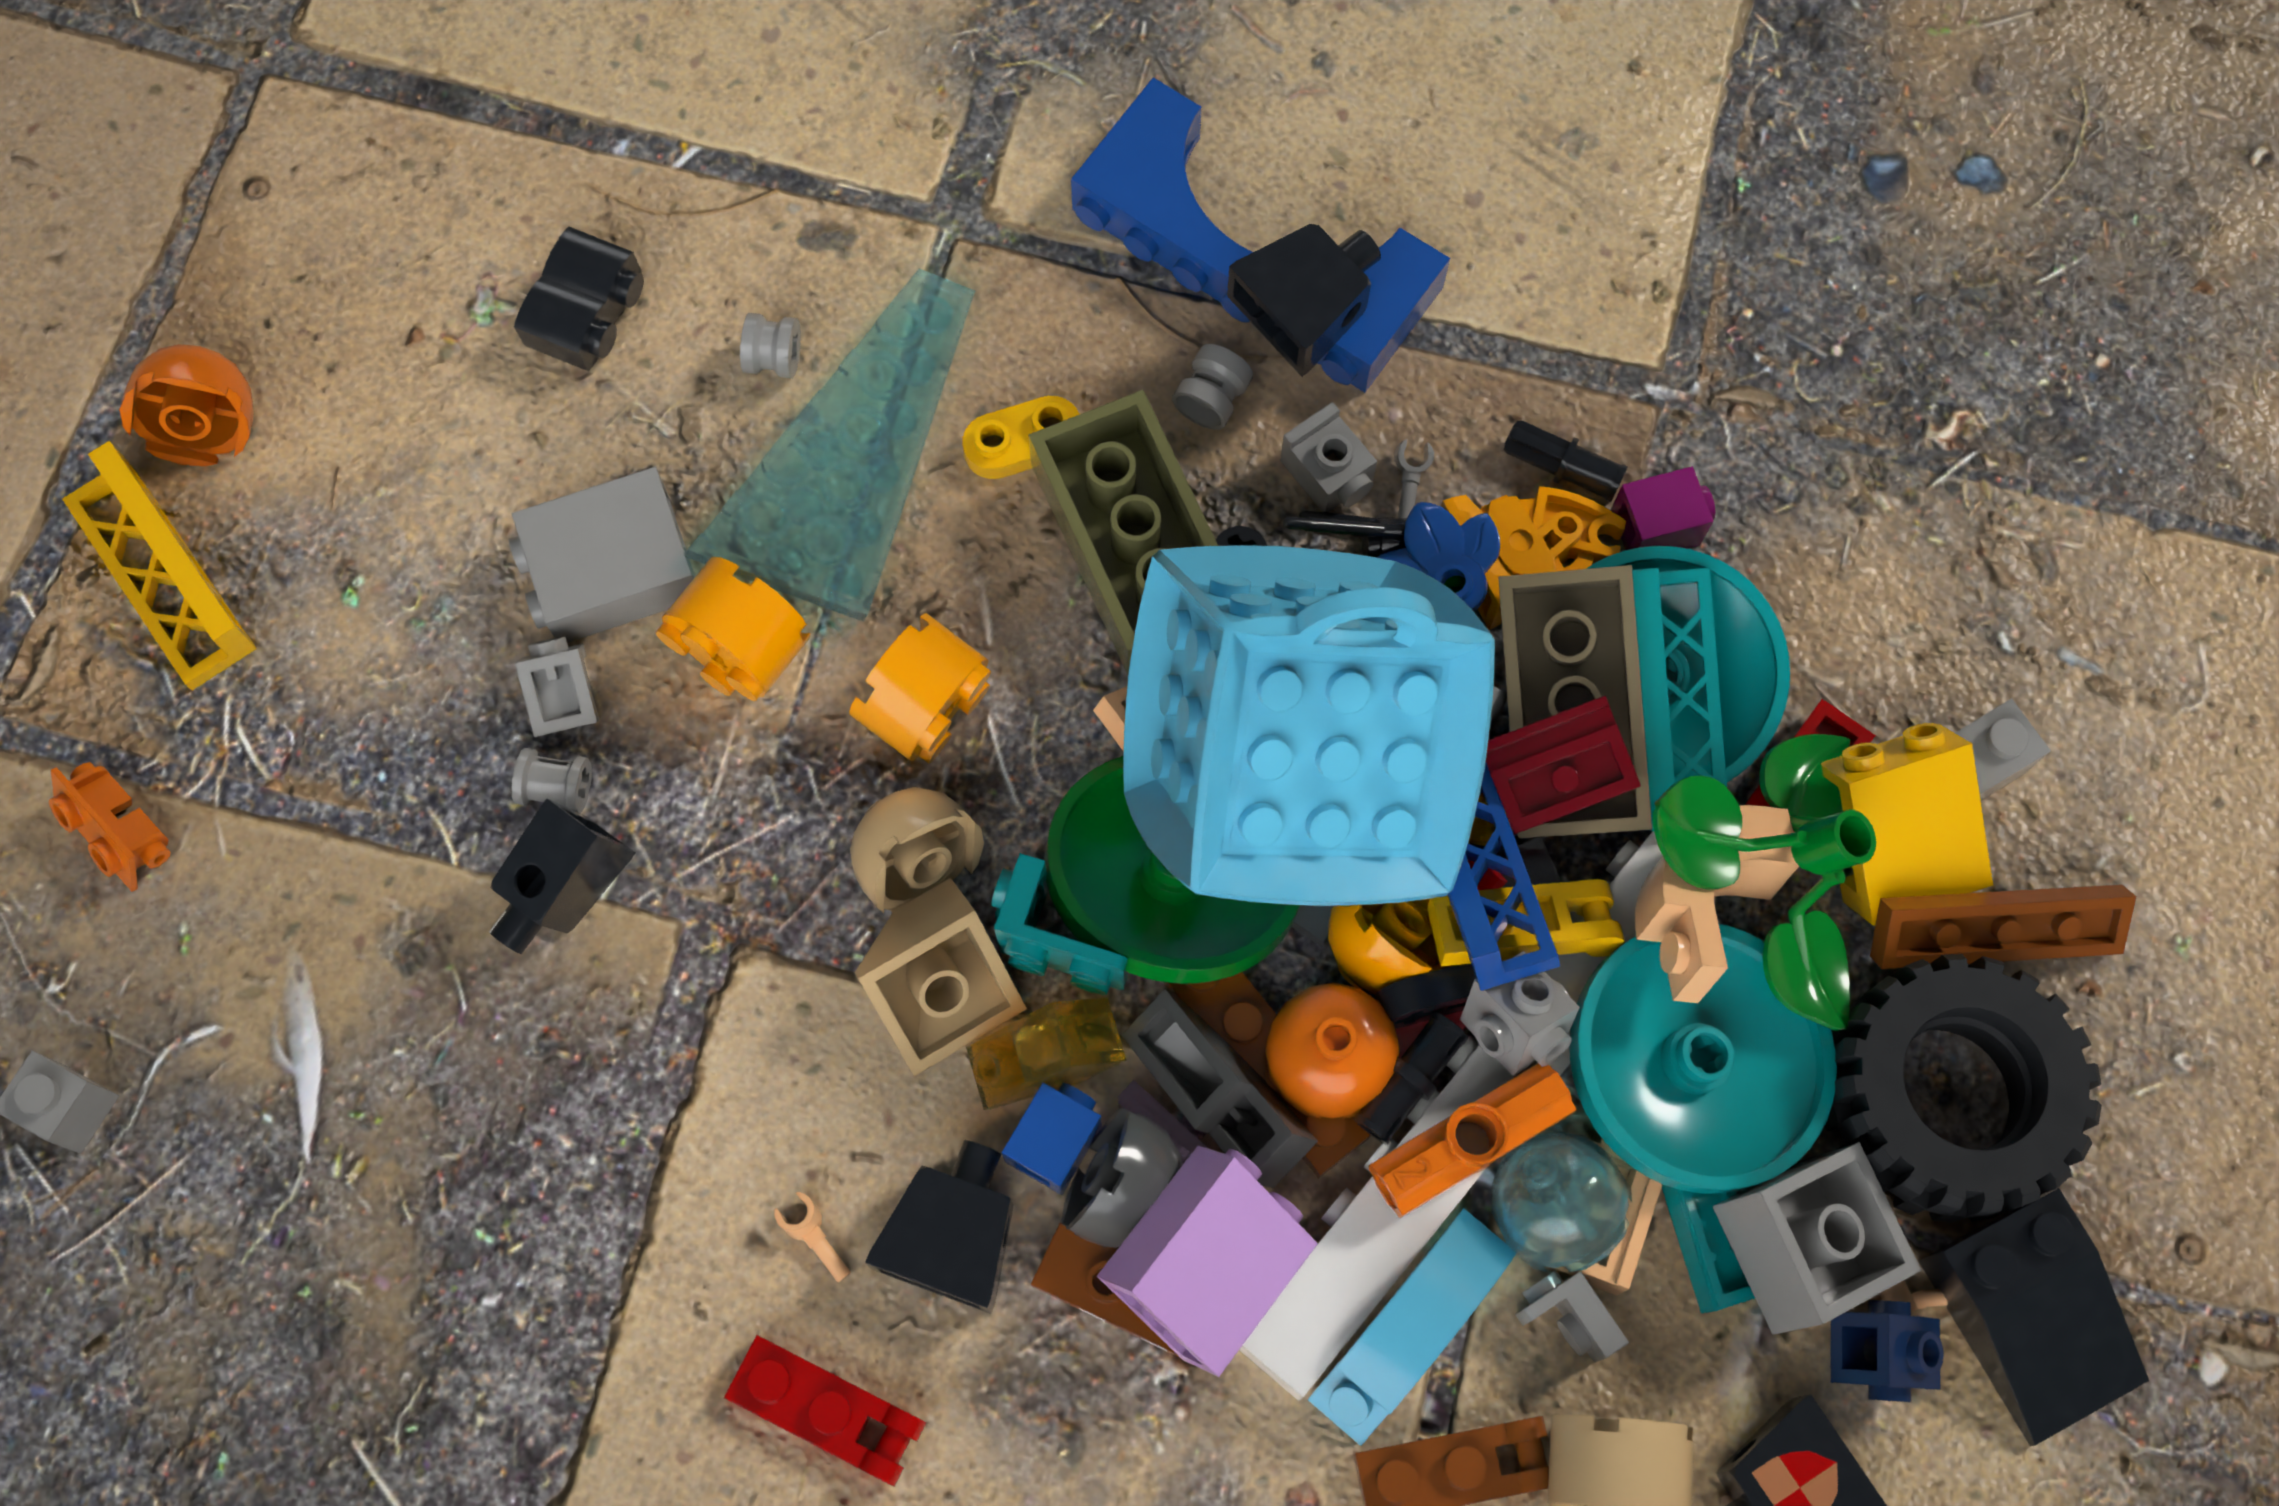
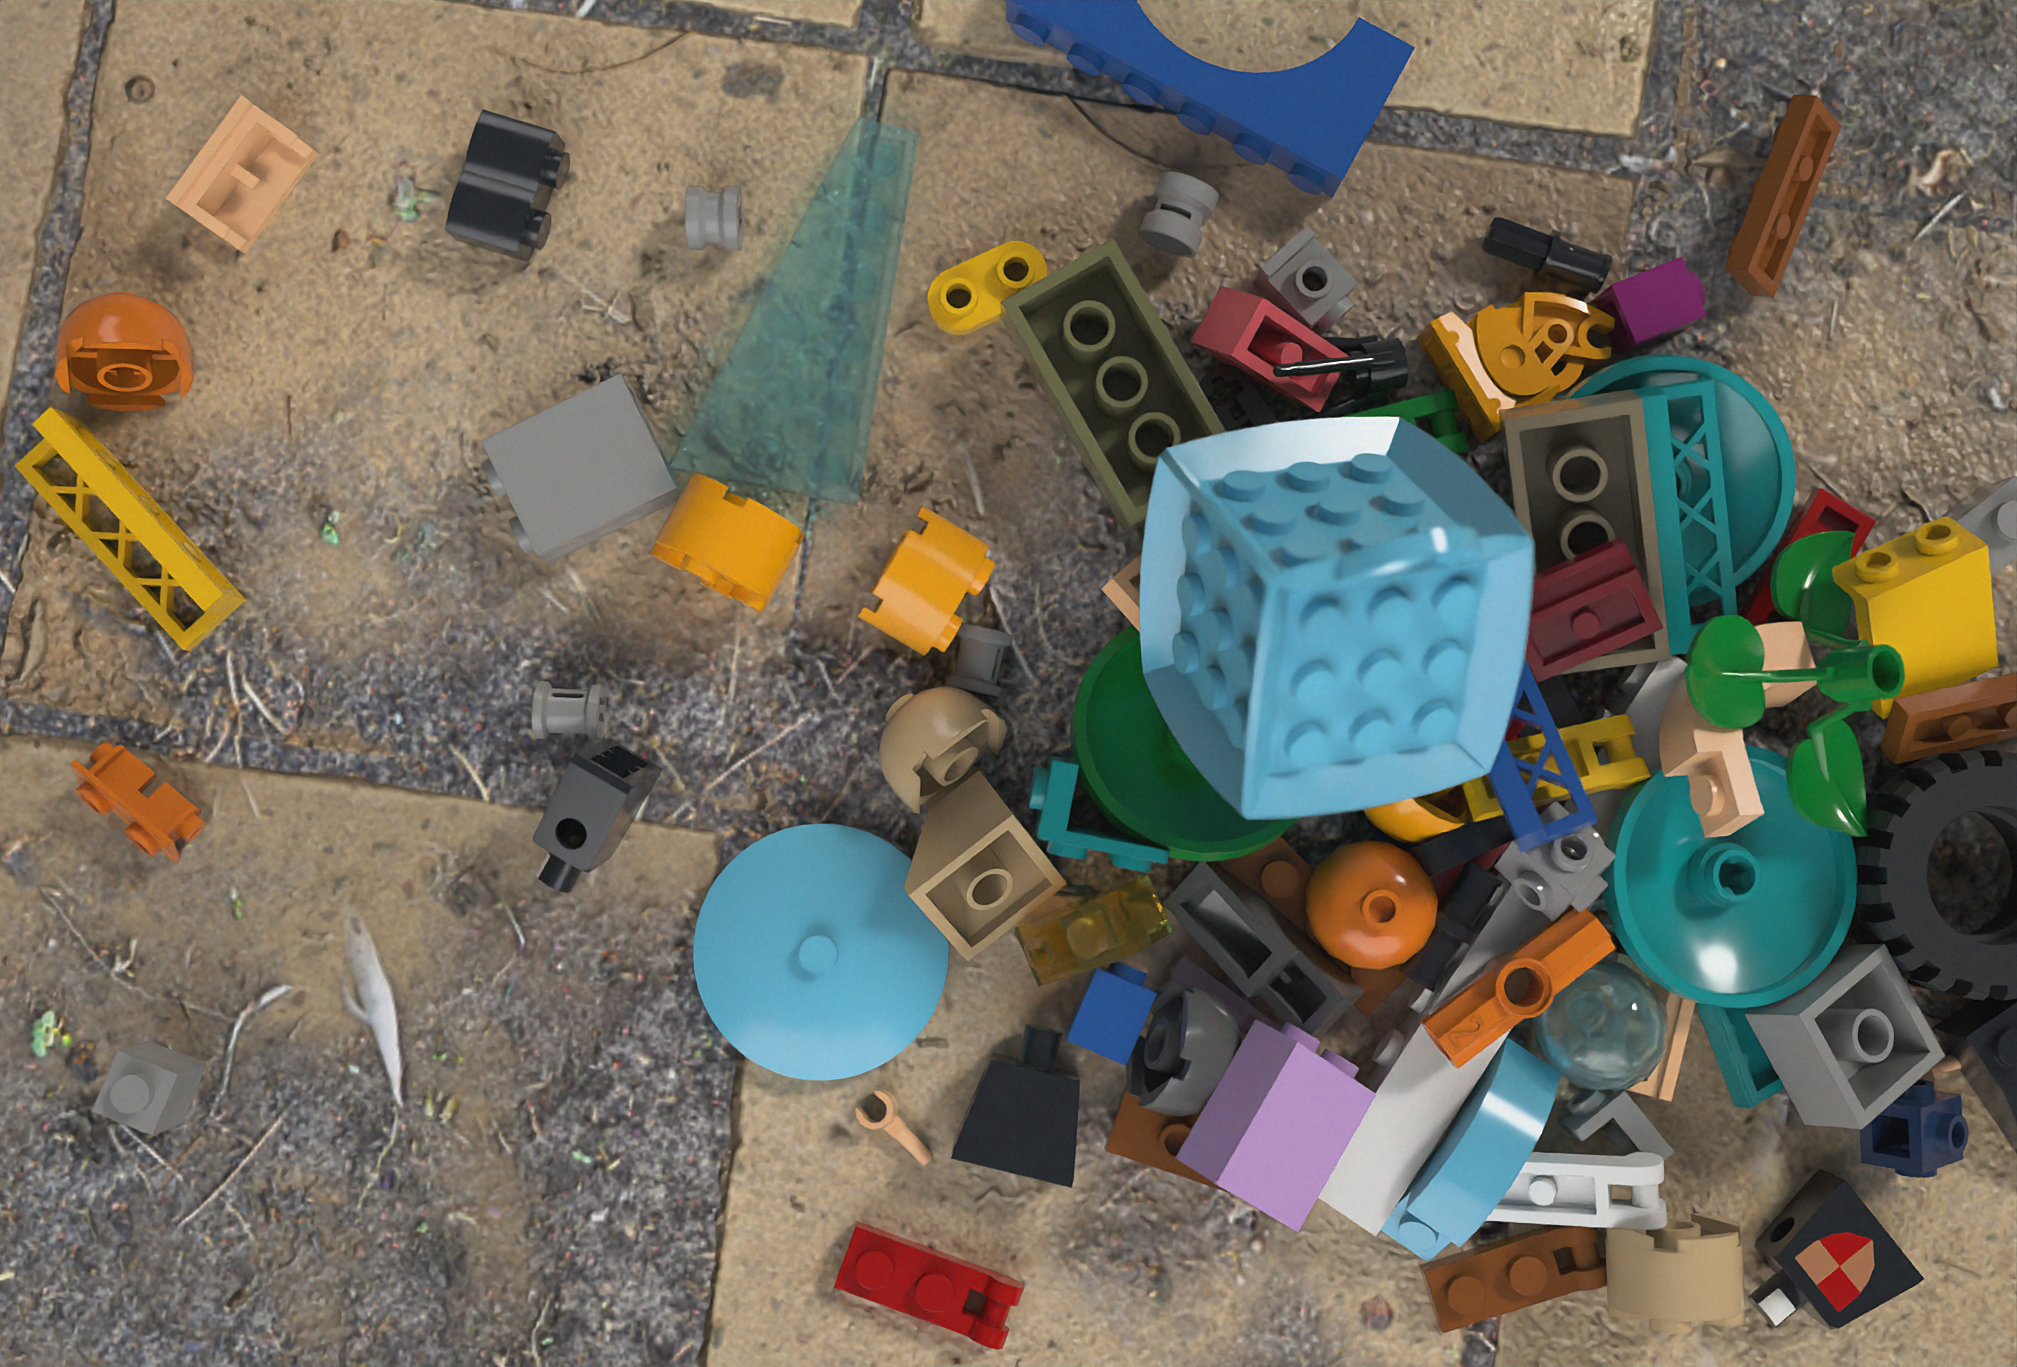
camera: 10 degrees left, 15 degrees up
light grey bracket [515,636,599,737] -> none
black torso [1227,224,1381,377] -> none
blue plate [1376,502,1500,611] -> none
light grey hand [1394,439,1434,518] -> none
none -> light nougat hinge [166,95,318,254]
none -> medium azure dish [693,823,949,1081]
none -> light grey bush [945,624,1013,698]
none -> coral slope [1190,286,1349,413]
none -> white plate [1485,1152,1667,1230]
none -> dark orange plate [1725,95,1841,298]

